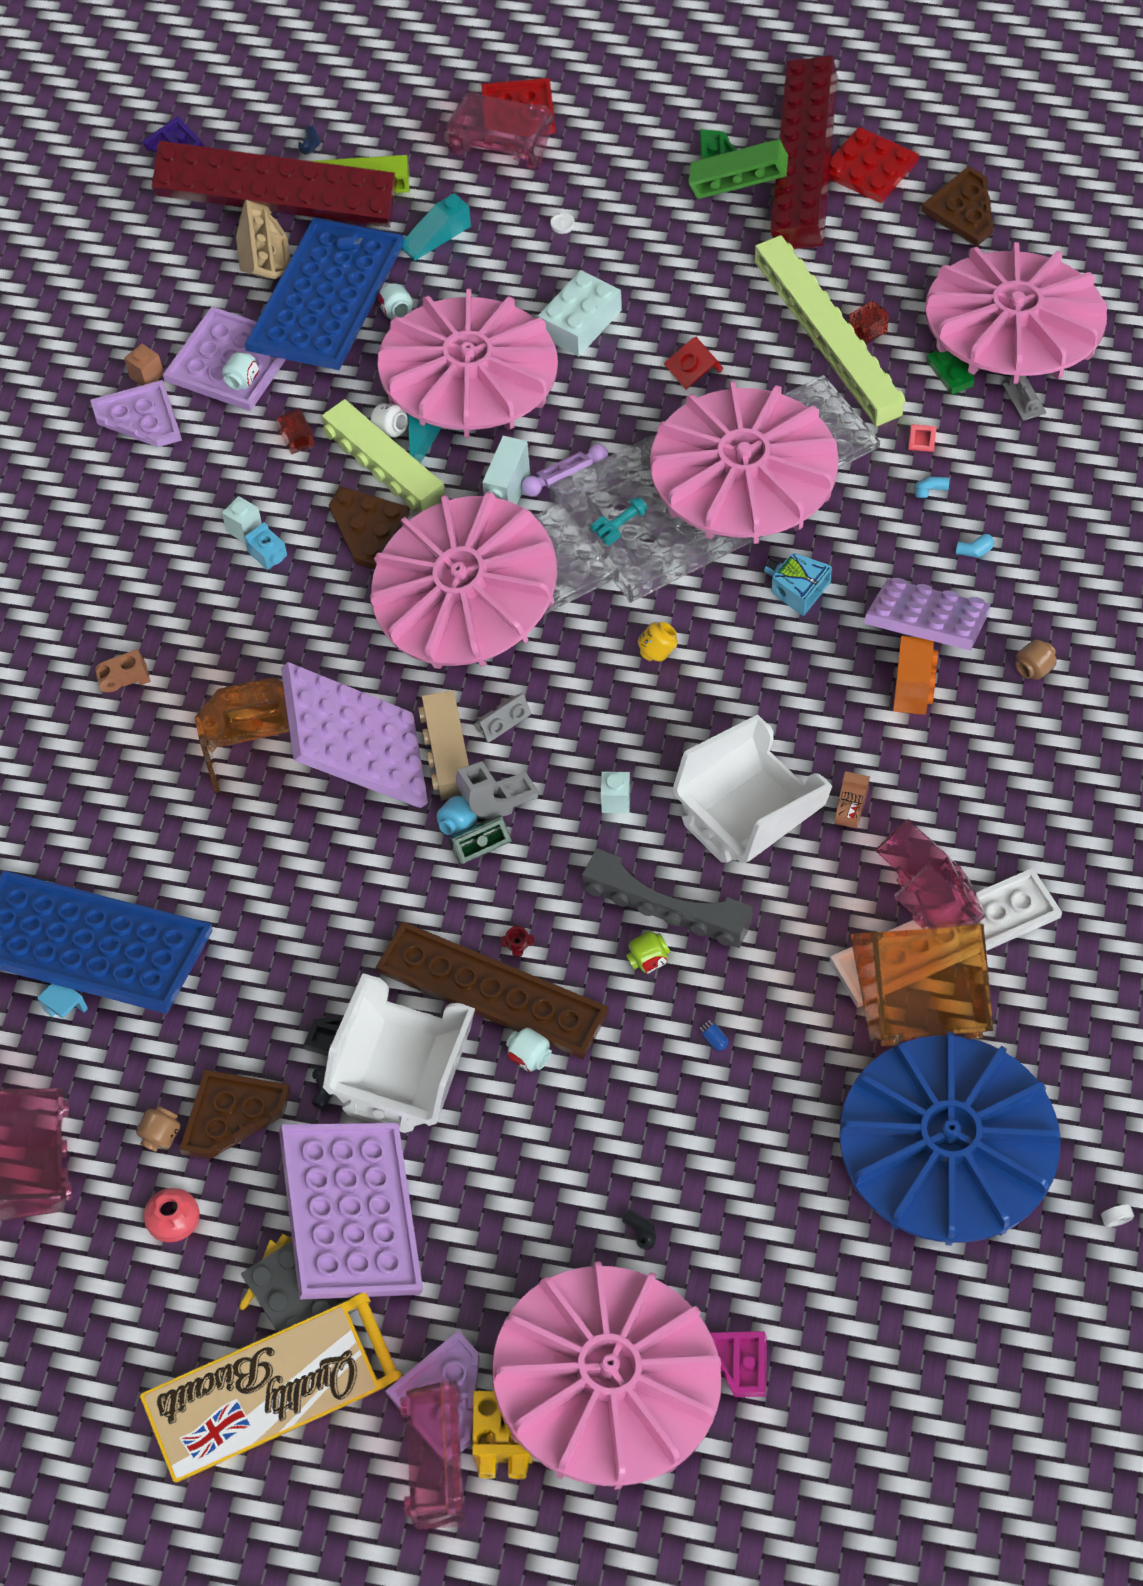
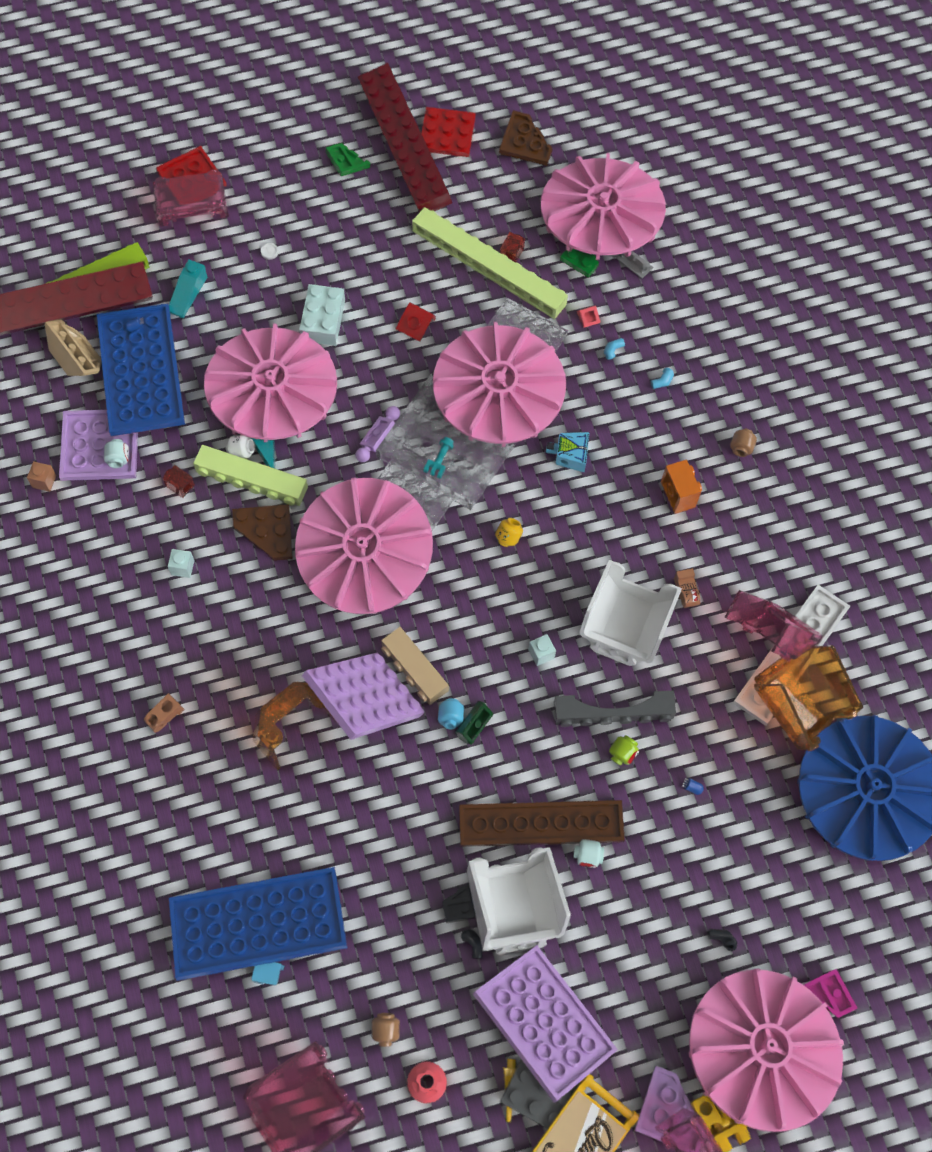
camera: 35 degrees left, 10 degrees up
lavender plate [90,380,182,447] -> none
reddish brown plate [179,1070,291,1159] -> none
medium azure brick [244,522,287,570] -> none
dark blue arm [298,126,320,155] -> none
light aqua head [377,283,413,320] -> none
light grey arch [456,761,539,818] -> none
light grey hinge [474,693,531,743] -> none
light aqua brick [482,436,530,504] -> none
dark red plate [500,925,535,957] -> none
bright green brick [689,139,788,199] -> none
lavender plate [864,578,991,651] -> none

